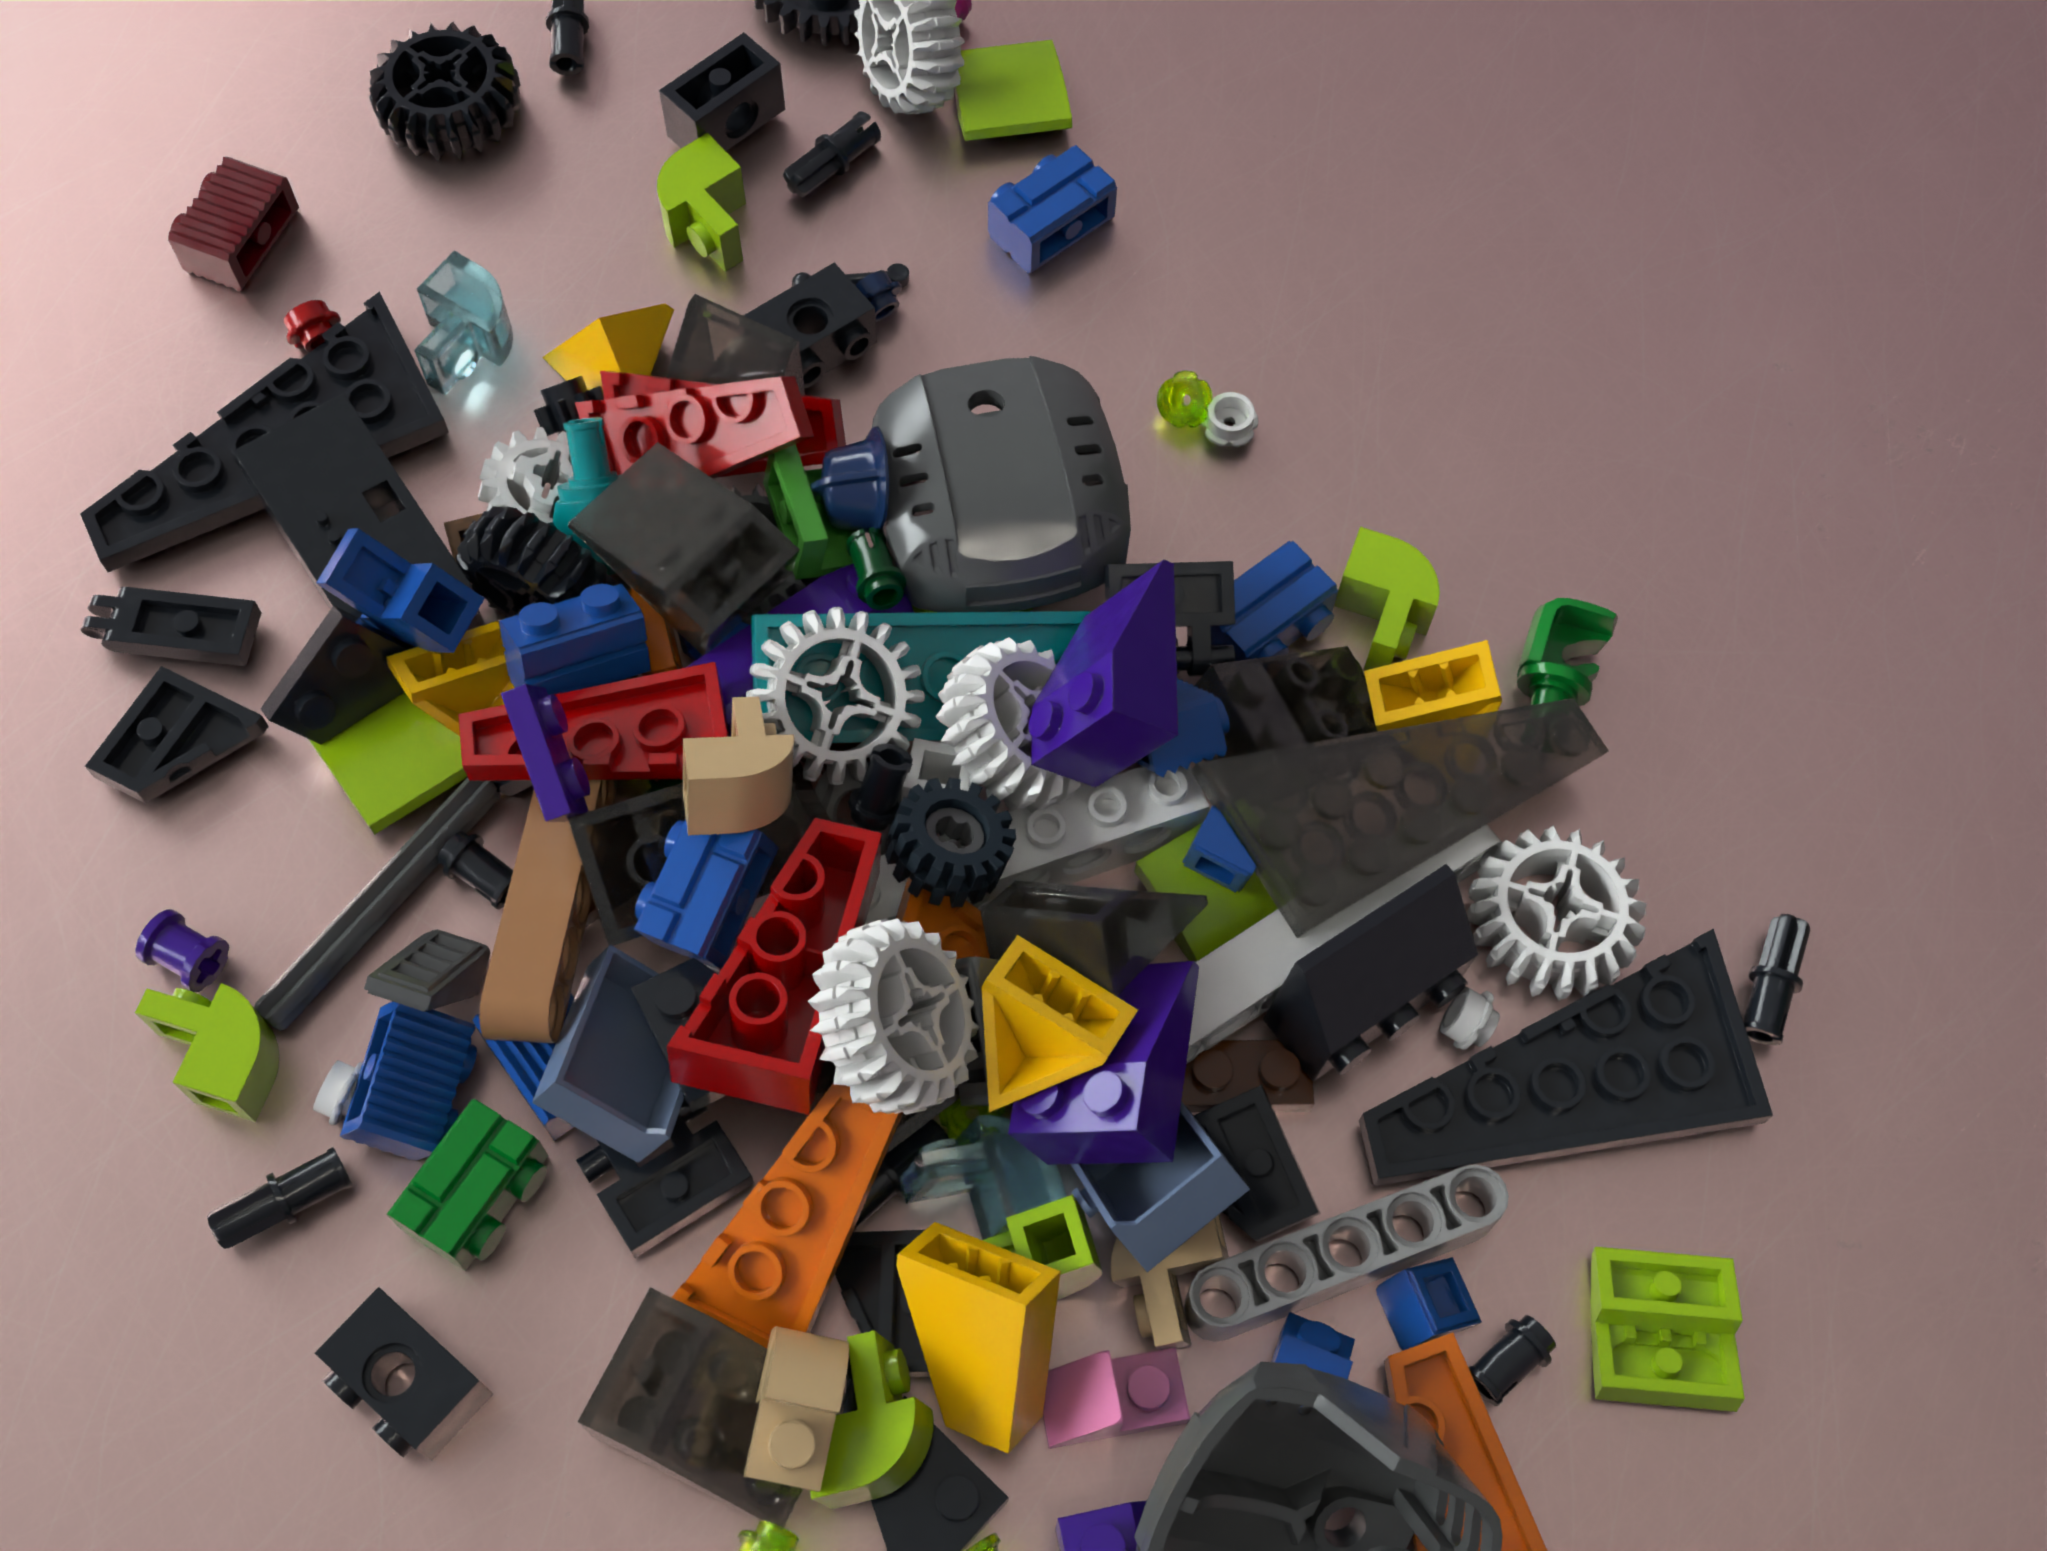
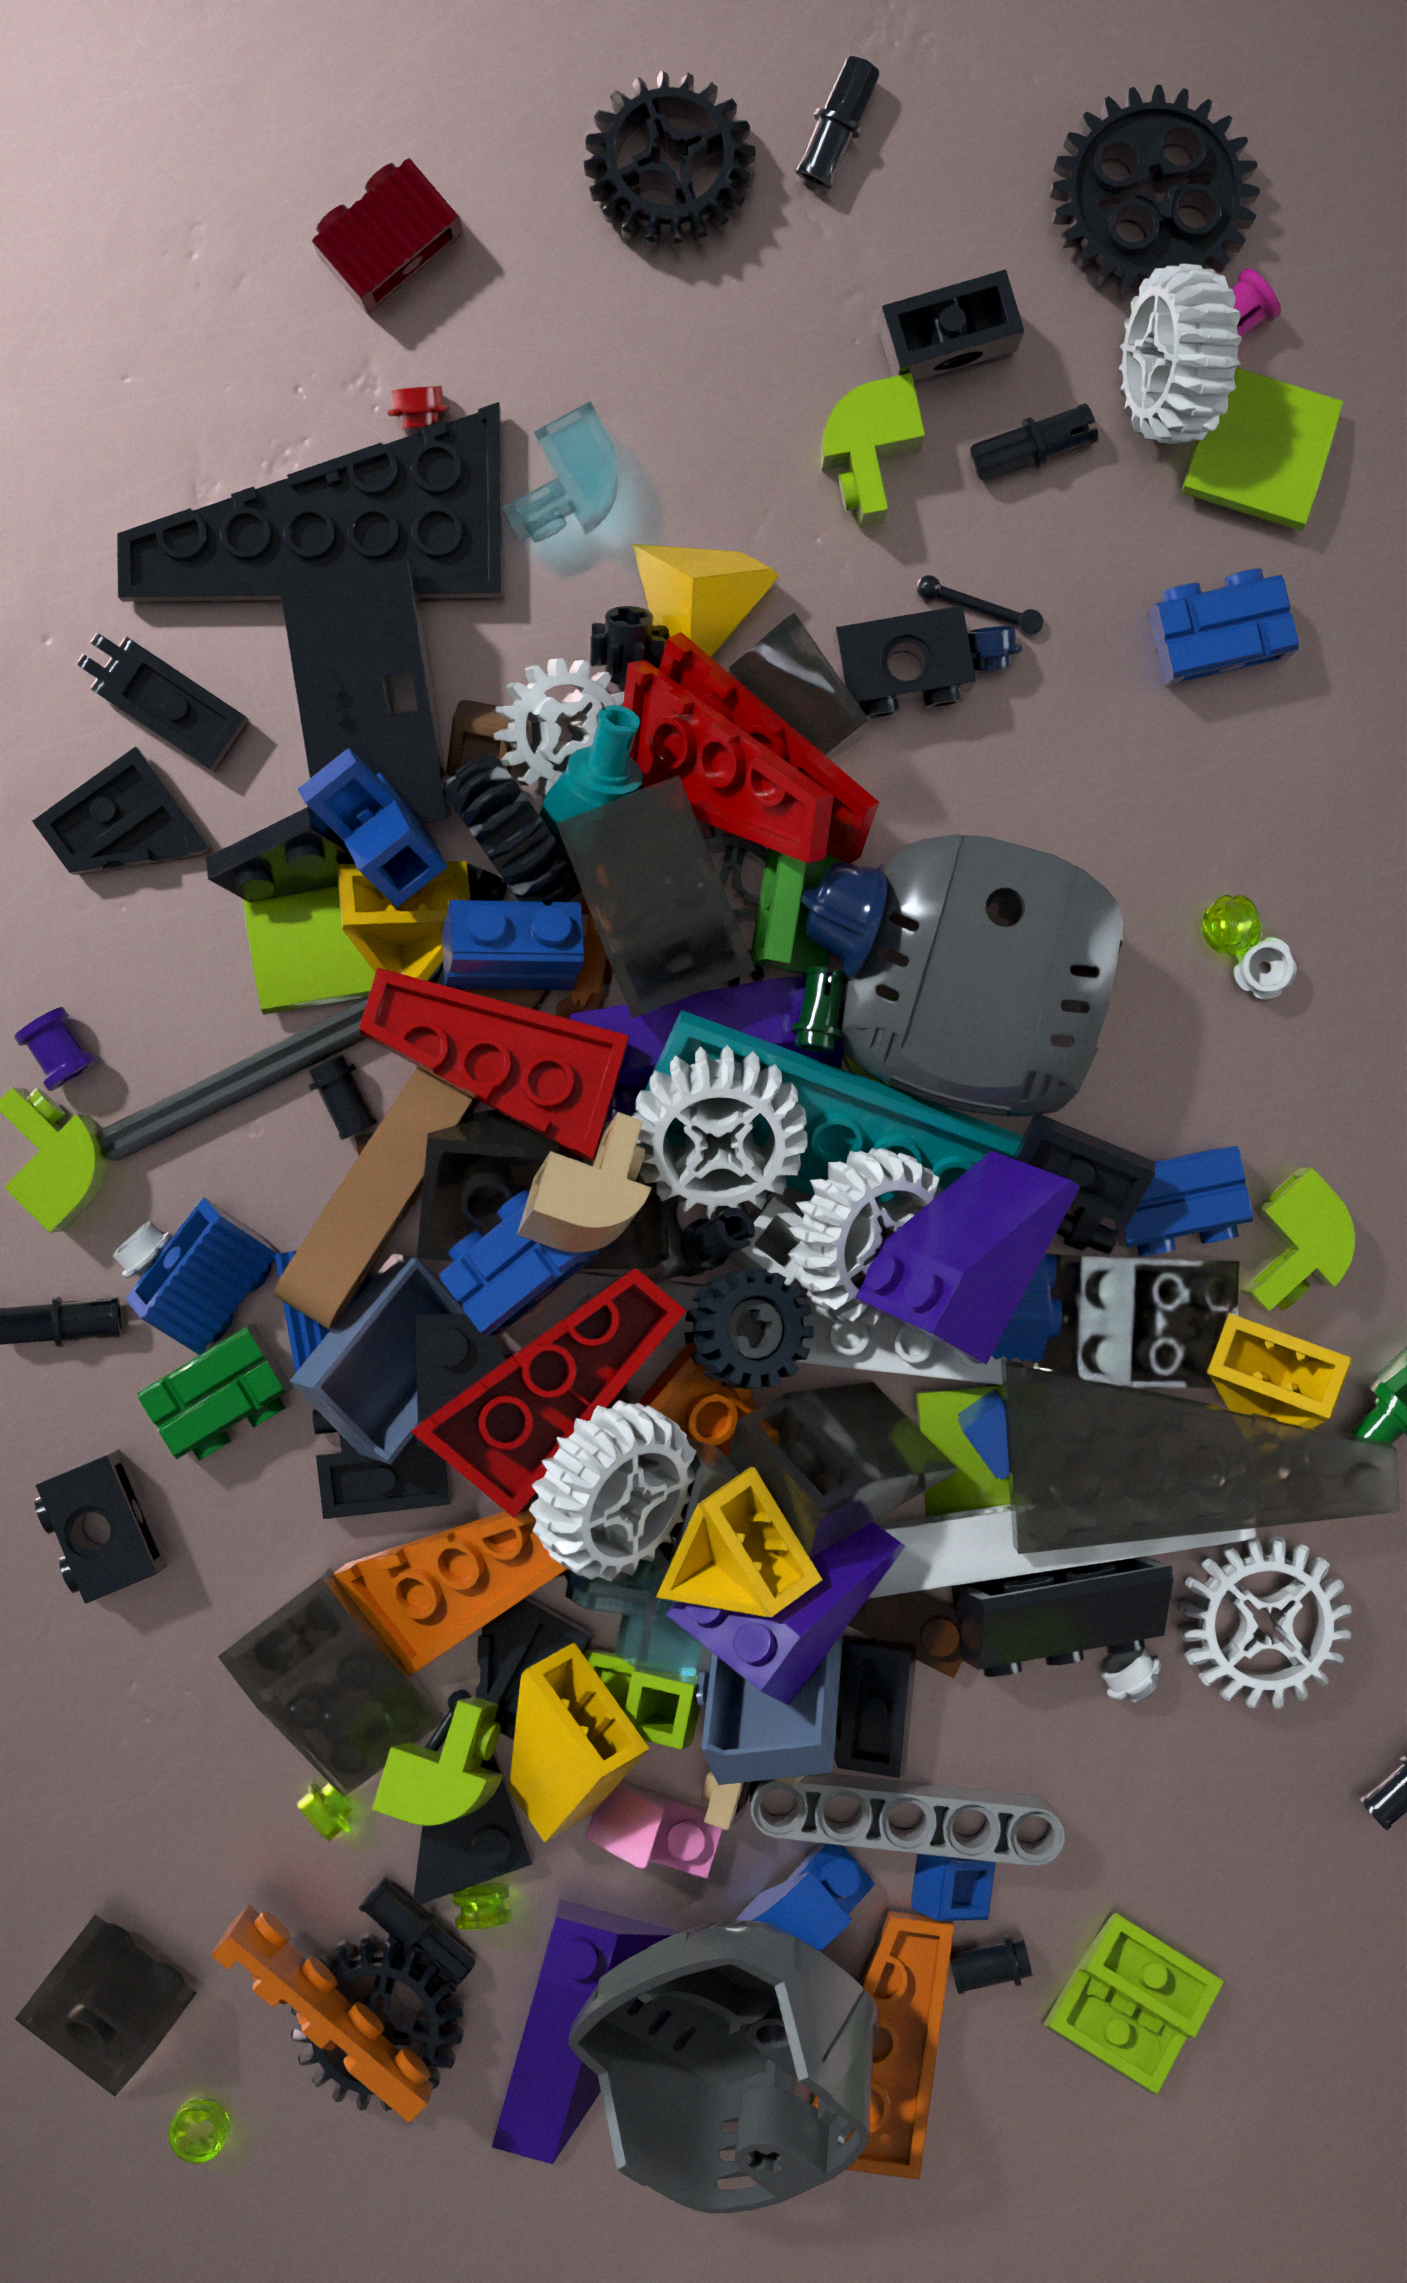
camera: 30 degrees right, 25 degrees up
dark grey slope [364,929,490,1012] -> none
dark purple plate [501,684,590,822] -> none
tan brick [743,1326,849,1492] -> none
black wing [1359,929,1773,1186] -> none

